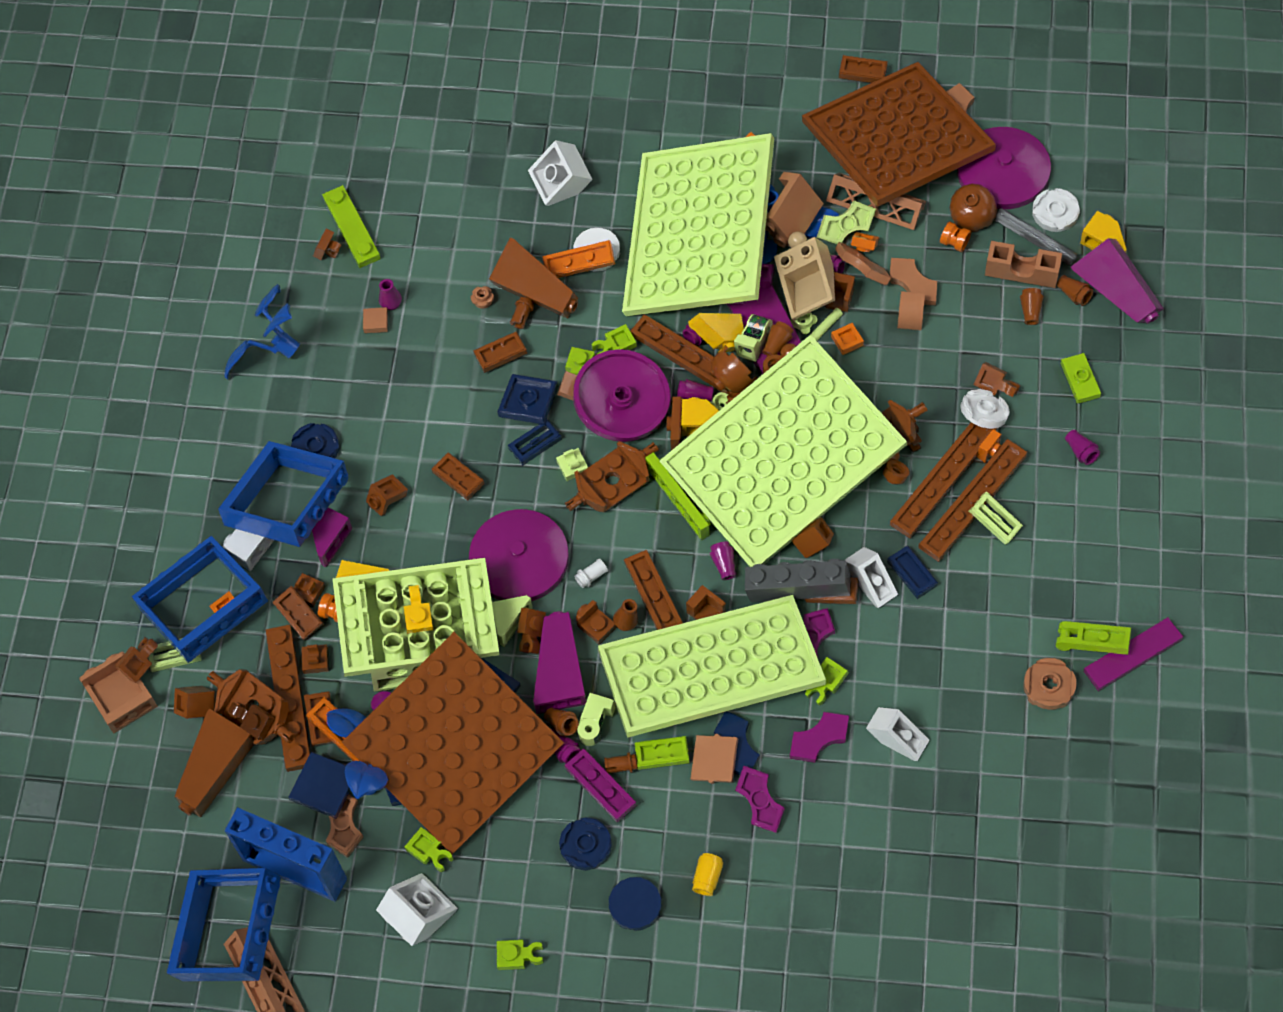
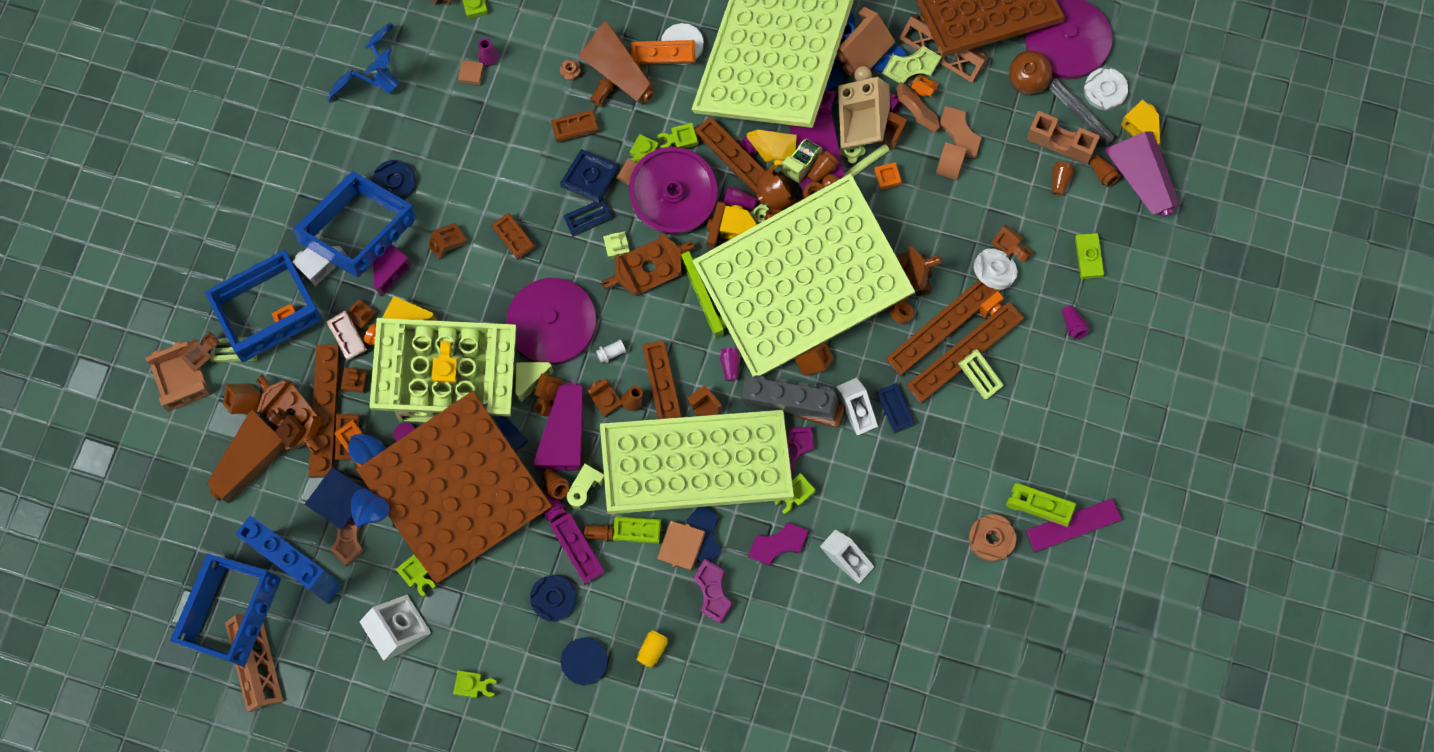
camera: 10 degrees right, 10 degrees up
orange wheel [940,221,971,252] -> none

